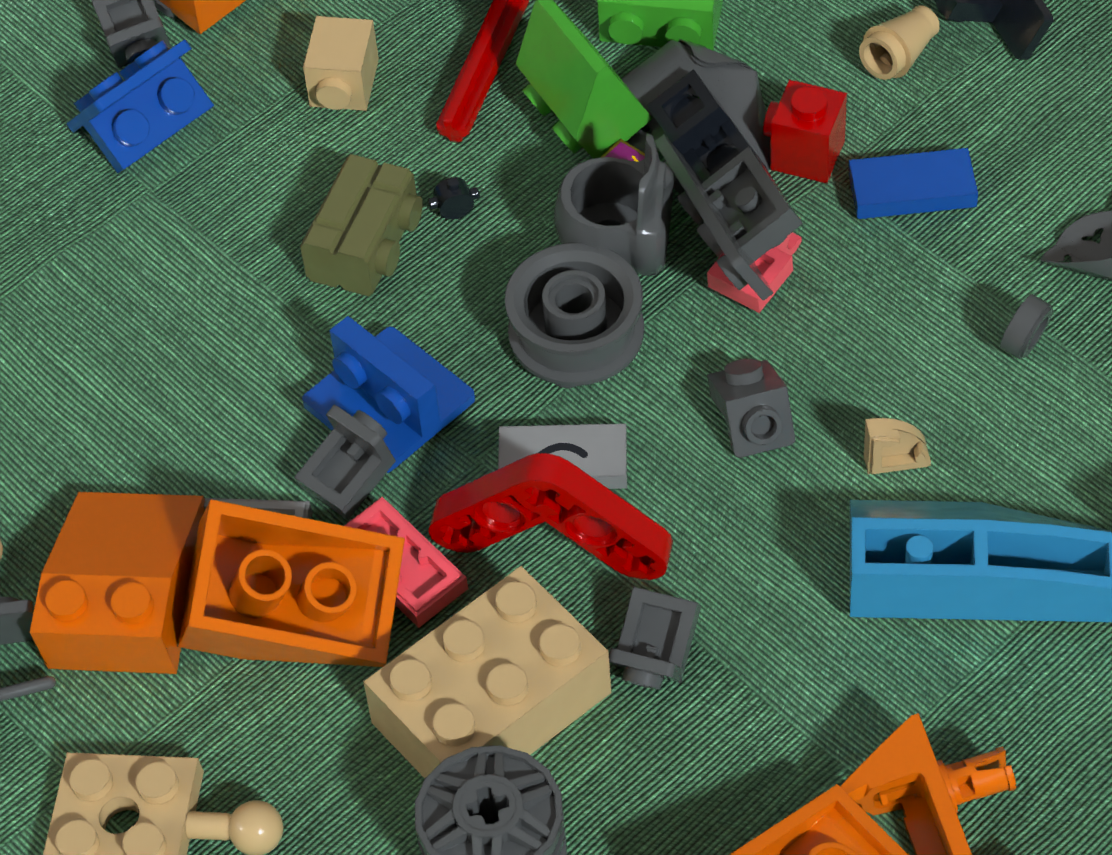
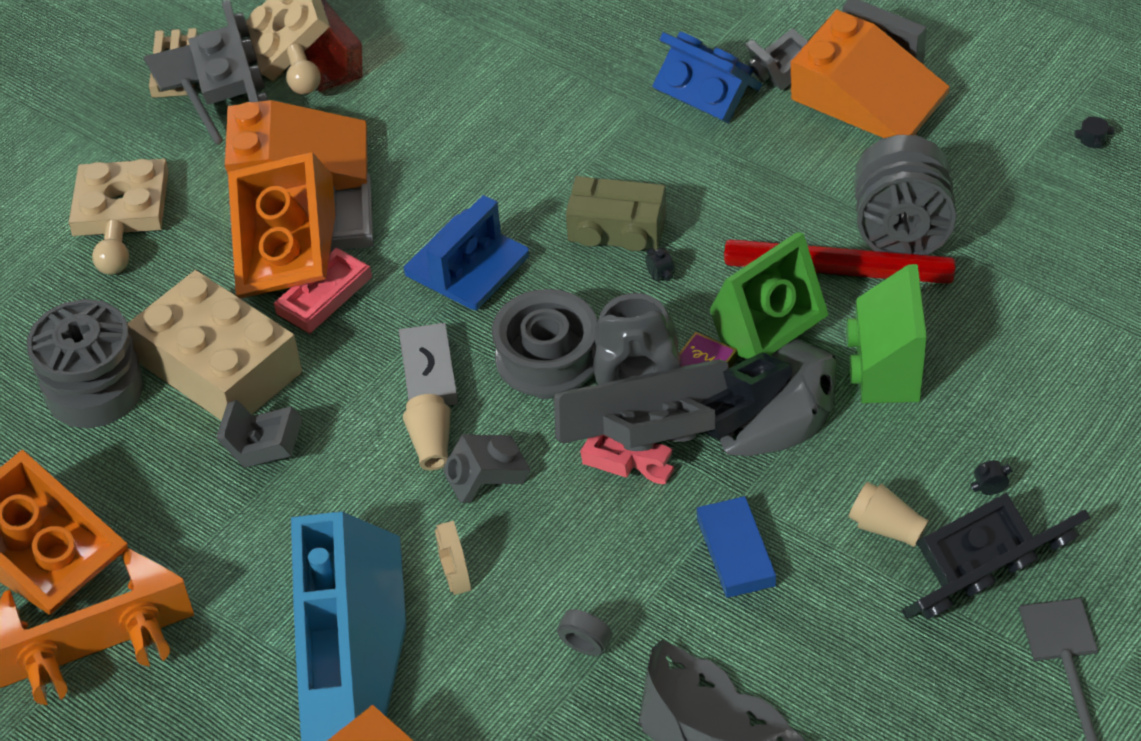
camera: 80 degrees right, 5 degrees down
dark grey bracket [294,405,396,520] -> none
tan brick [303,16,379,111] -> none
red beam [428,453,673,580] -> none
red brick [763,79,847,184] -> none
none -> tan cone [403,394,451,471]

